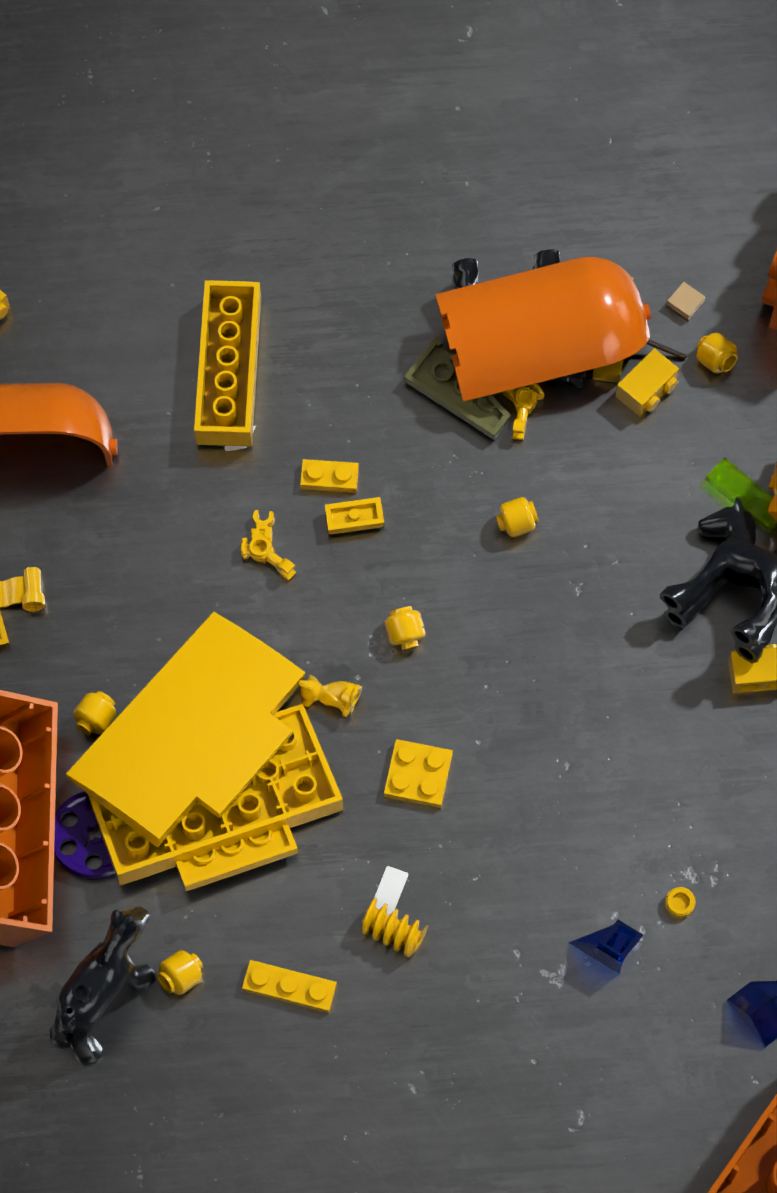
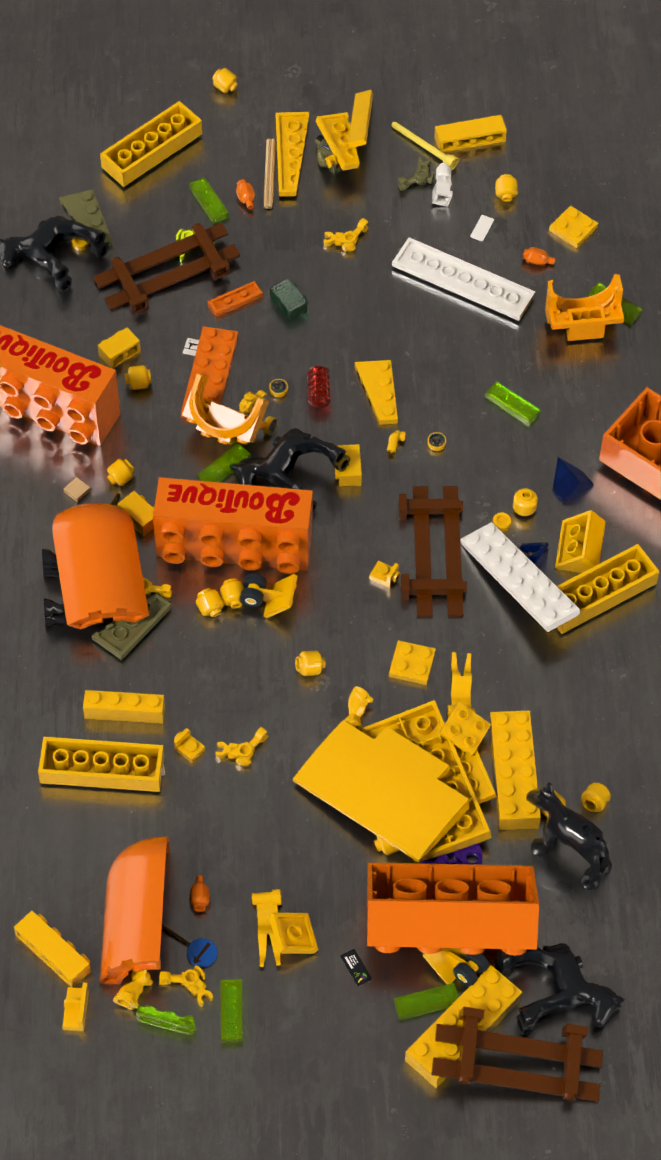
camera: 90 degrees left, 10 degrees down
yellow head [73,691,117,735] -> none
yellow plate [242,960,337,1013] -> none
yellow plate [300,459,359,493] -> none
yellow plate [324,497,384,535] -> none
yellow piece [362,898,428,957] -> none
white sticker [374,866,408,915] -> none
none -> yellow brick [83,690,165,724]
none -> orange brick [153,477,313,574]
none -> yellow bracket [174,728,206,763]
none -> orange plant [189,875,210,912]
none -> yellow head [195,588,224,618]
none -> yellow plate [240,573,298,618]
none -> yellow bracket [369,561,400,588]
none -> reddish brown fence [398,486,467,617]
none -> yellow bracket [440,702,491,756]
none -> yellow flag [447,652,476,719]
none -> white plate [460,522,580,632]
none -> yellow brick [489,711,541,830]
none -> yellow head [513,488,538,516]
none -> yellow slope [555,510,606,573]
none -> yellow brick [557,544,660,634]
none -> yellow head [581,782,611,812]

